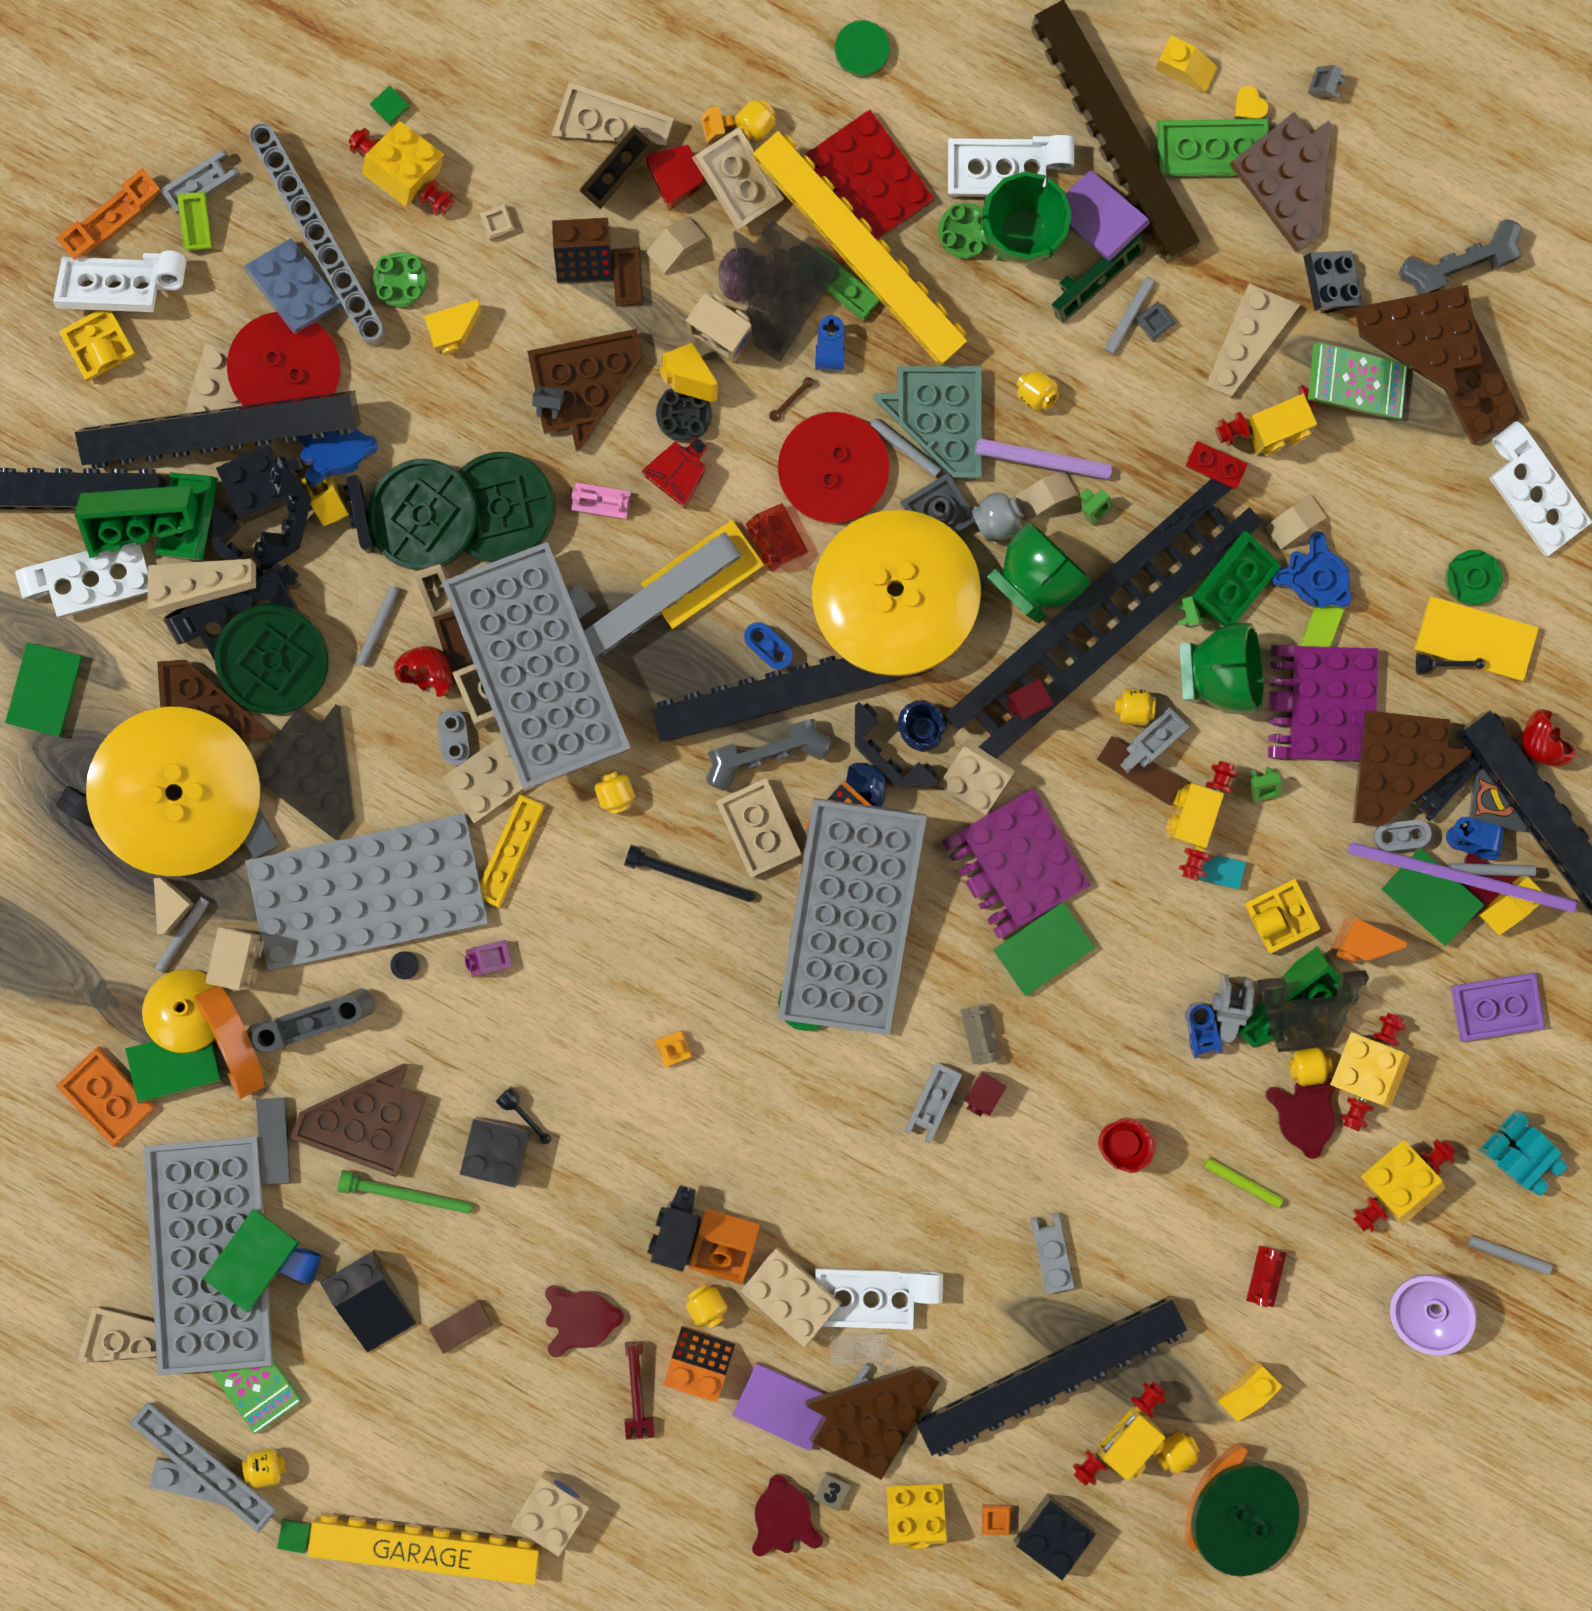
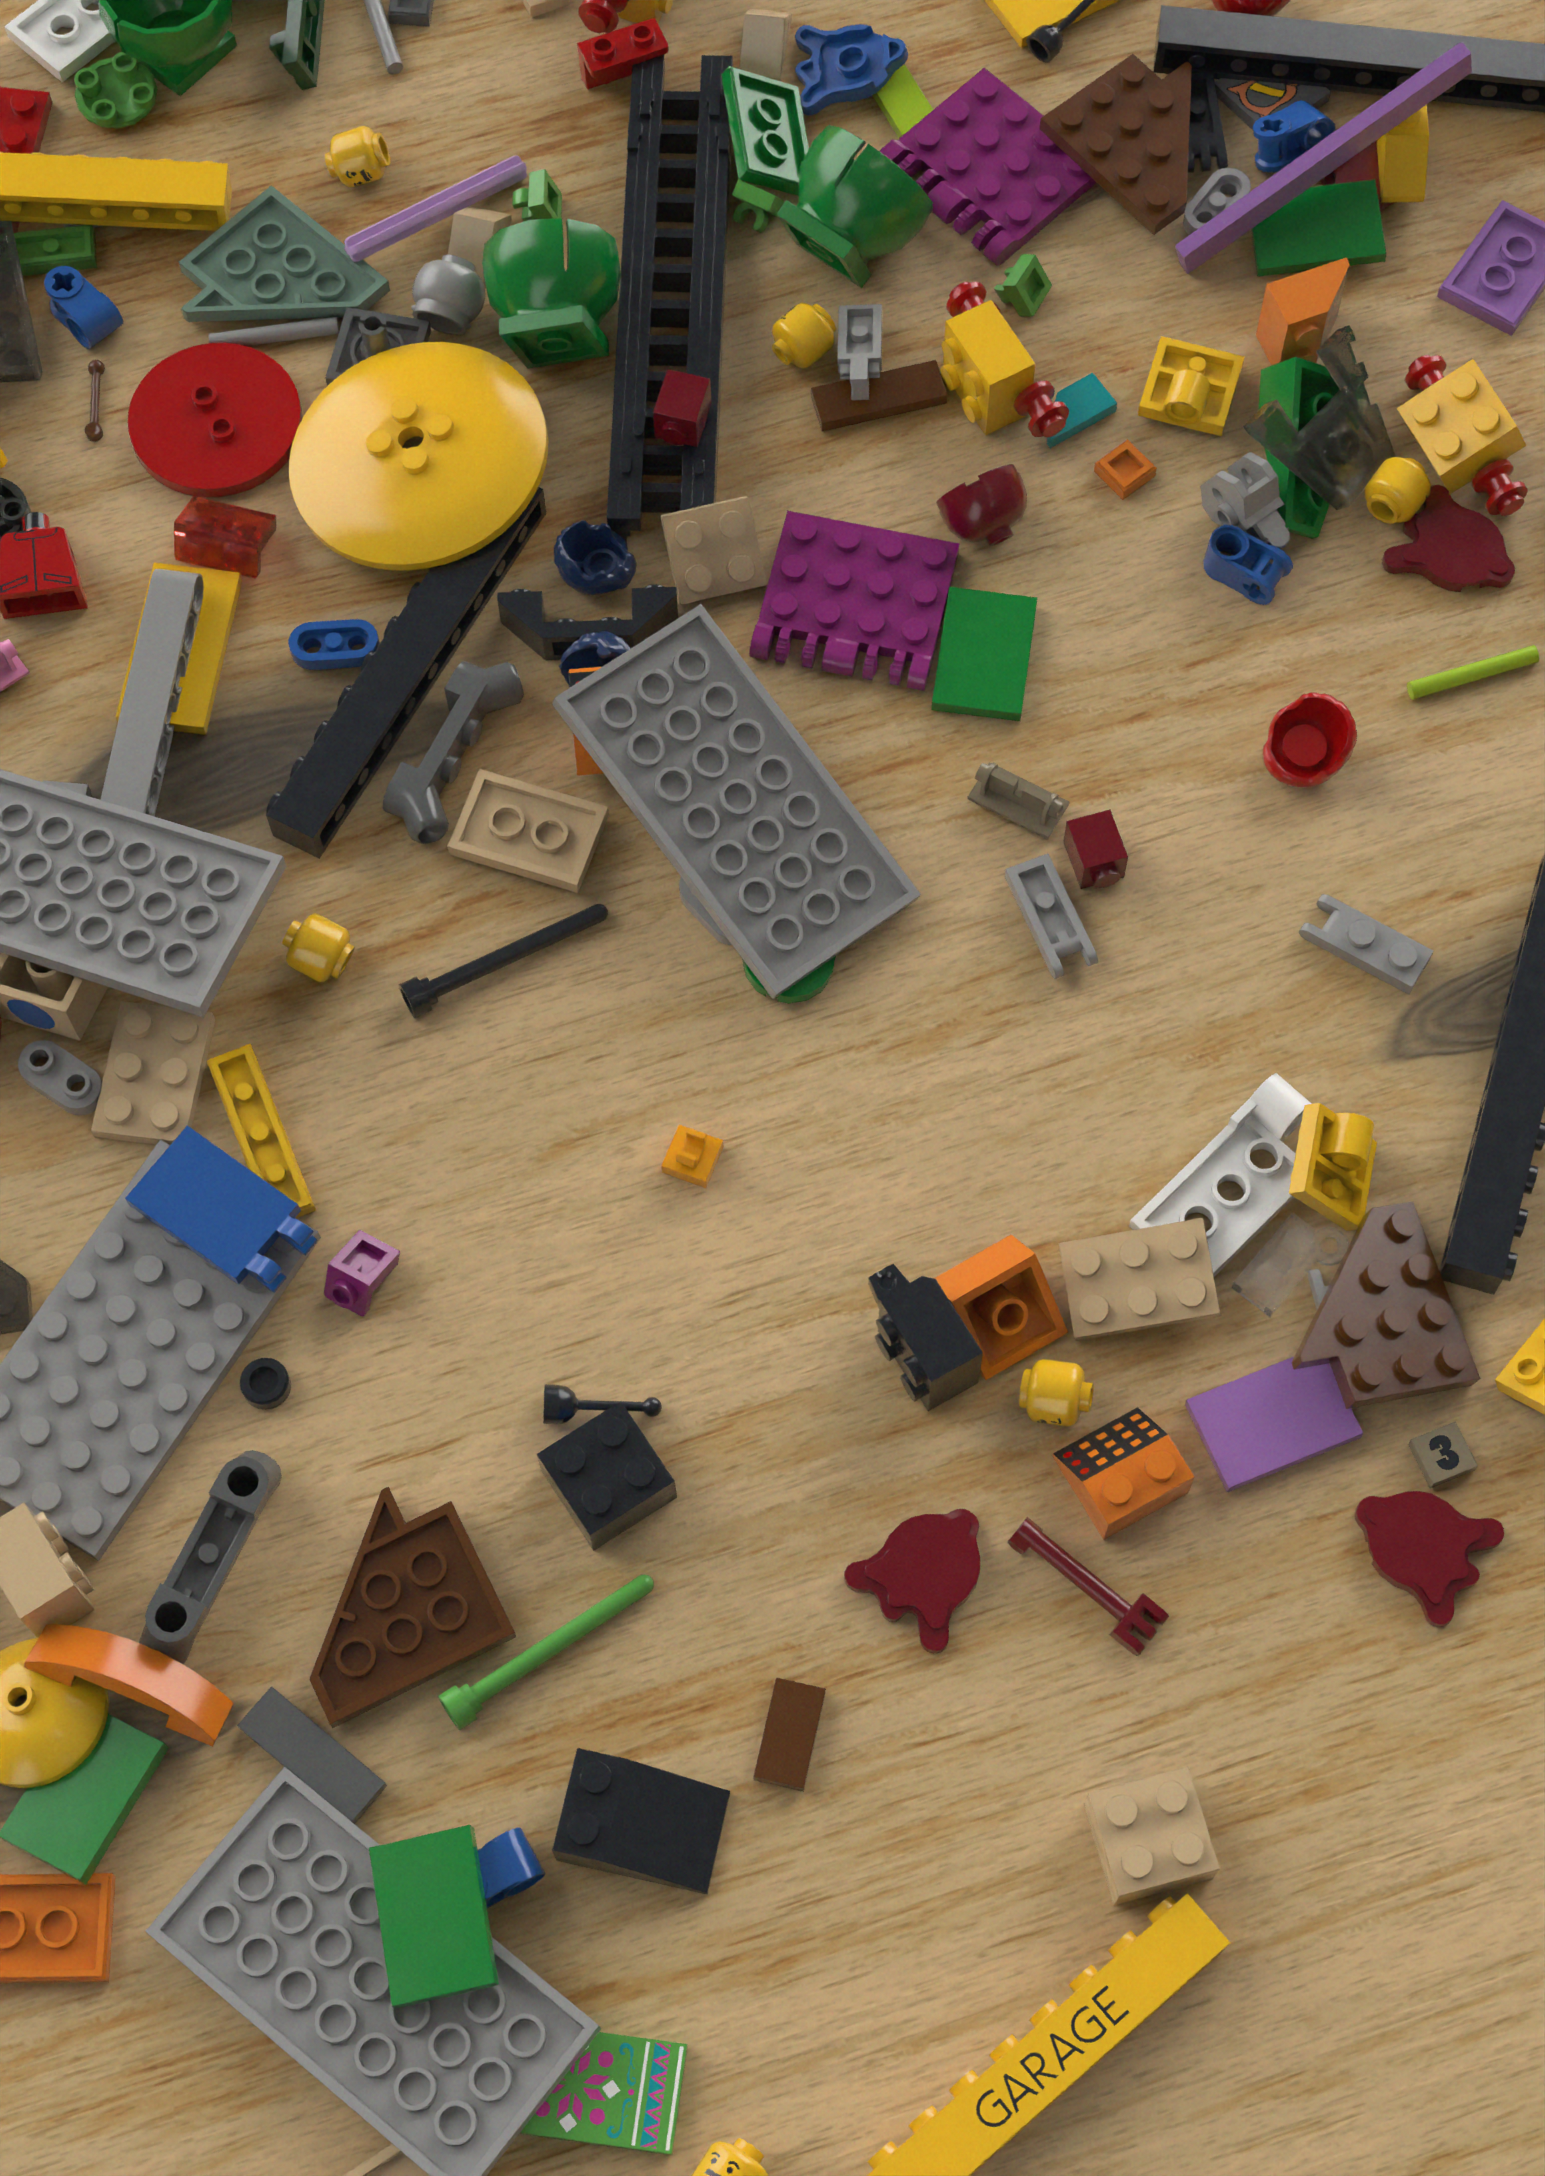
camera: 50 degrees left, 20 degrees down
none -> blue tile [125,1125,318,1293]
none -> dark red cylinder [936,464,1027,547]
none -> orange tile [1094,440,1157,500]
none -> yellow plate [1289,1103,1377,1231]

